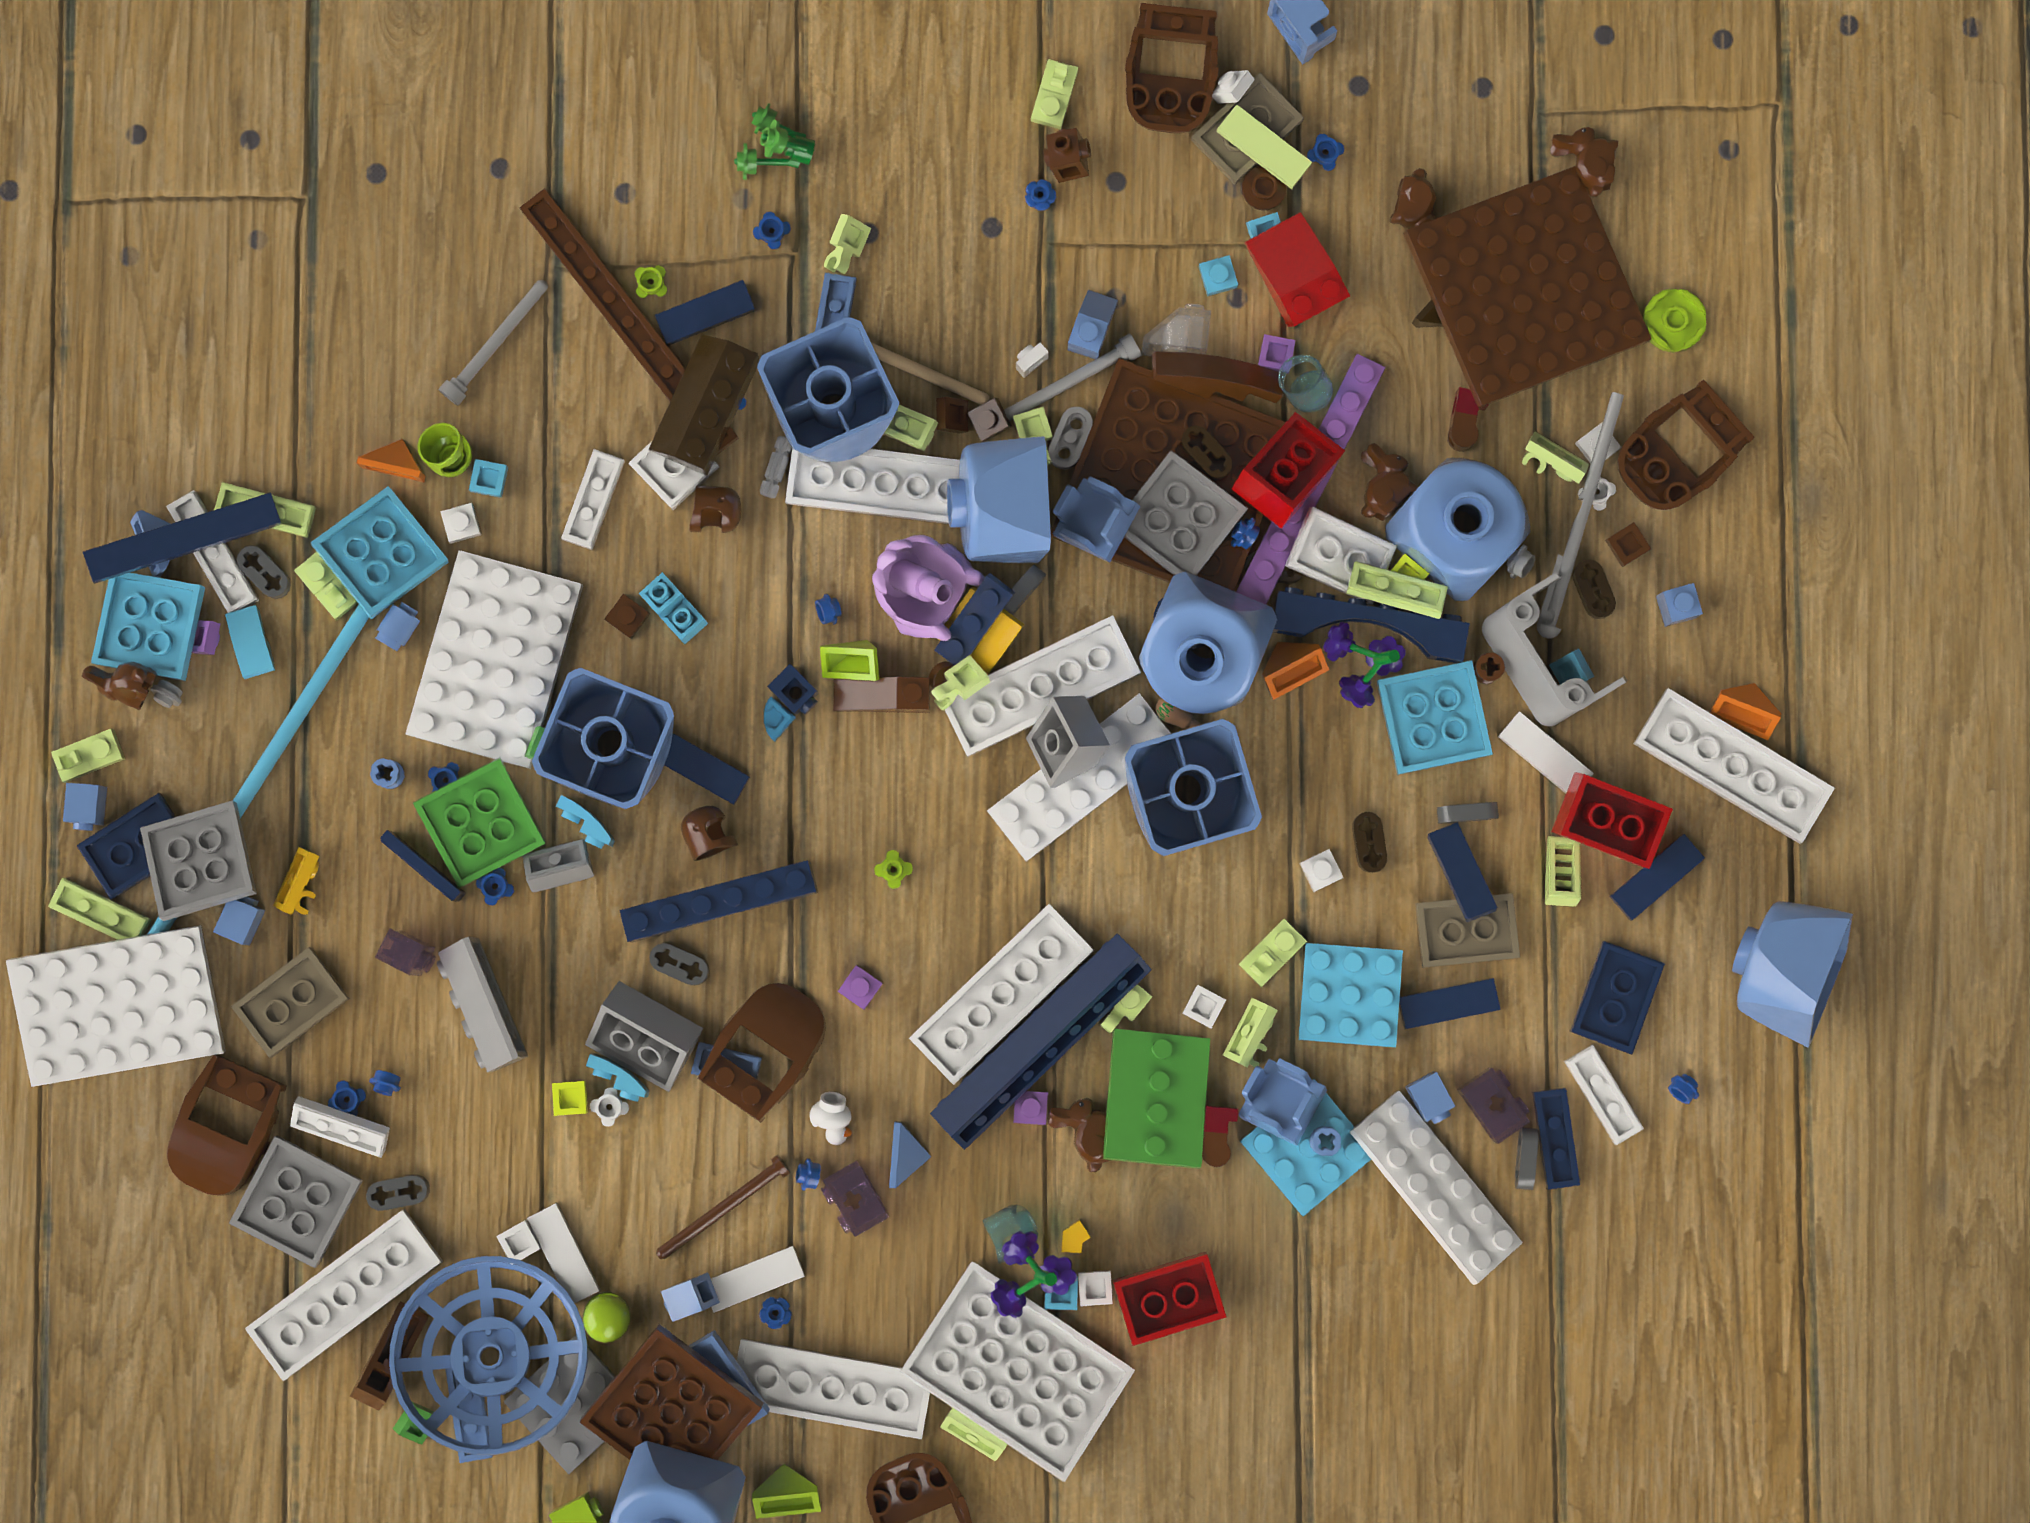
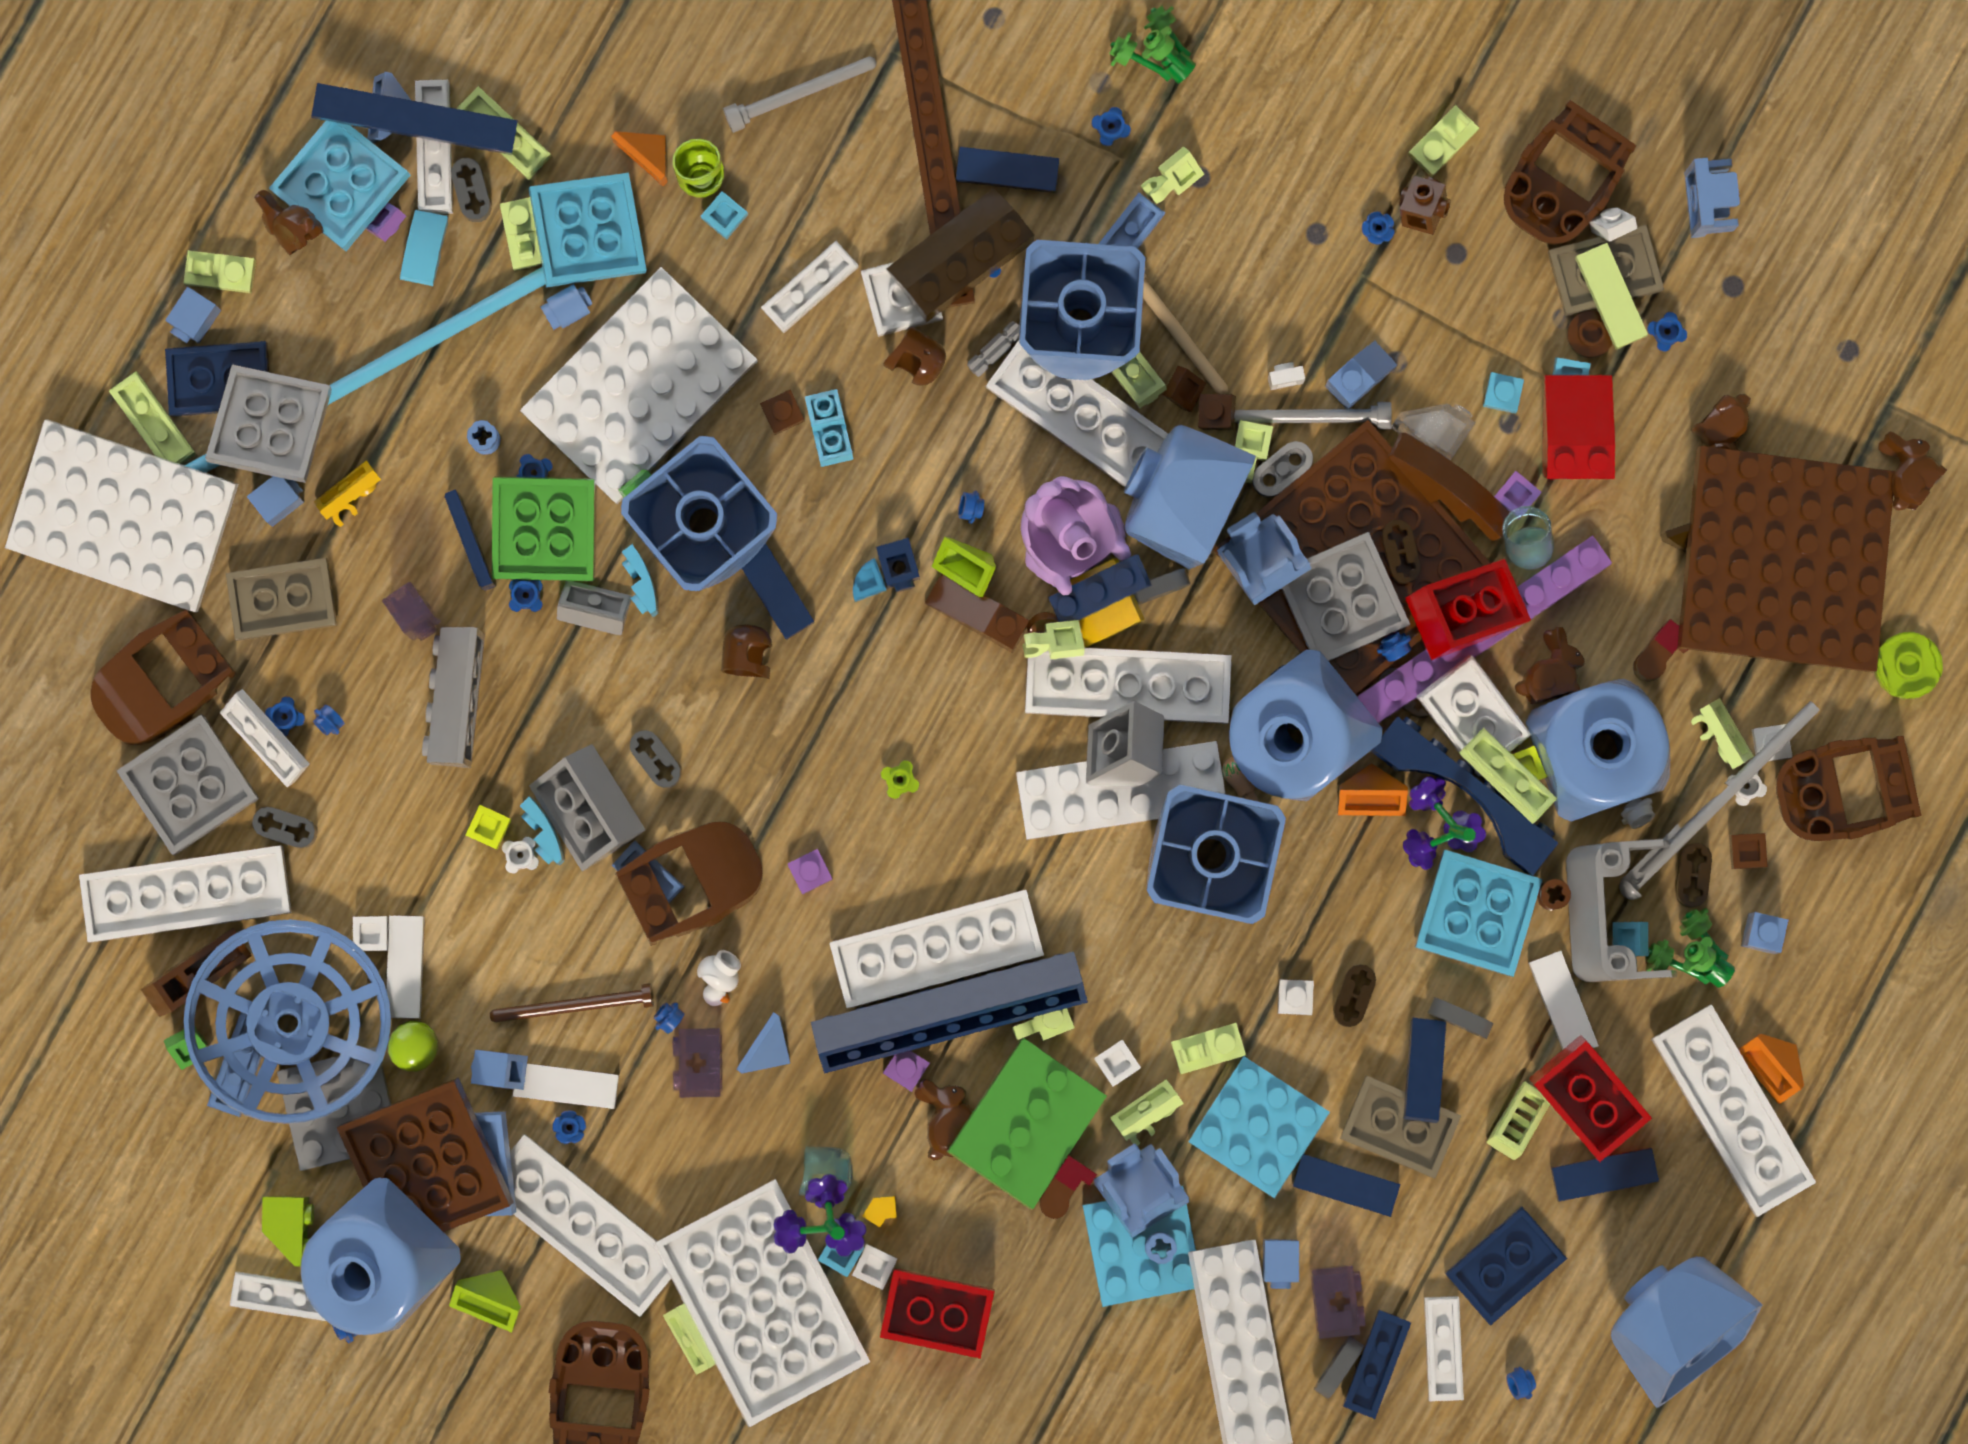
camera: 30 degrees right, 0 degrees up
light grey plate [151,680,183,708] -> none
white plate [440,503,481,544] -> none
dark blue arch [619,860,818,943] -> none
lime plate [634,265,667,298] -> none
none -> bright green plant [1645,908,1735,988]

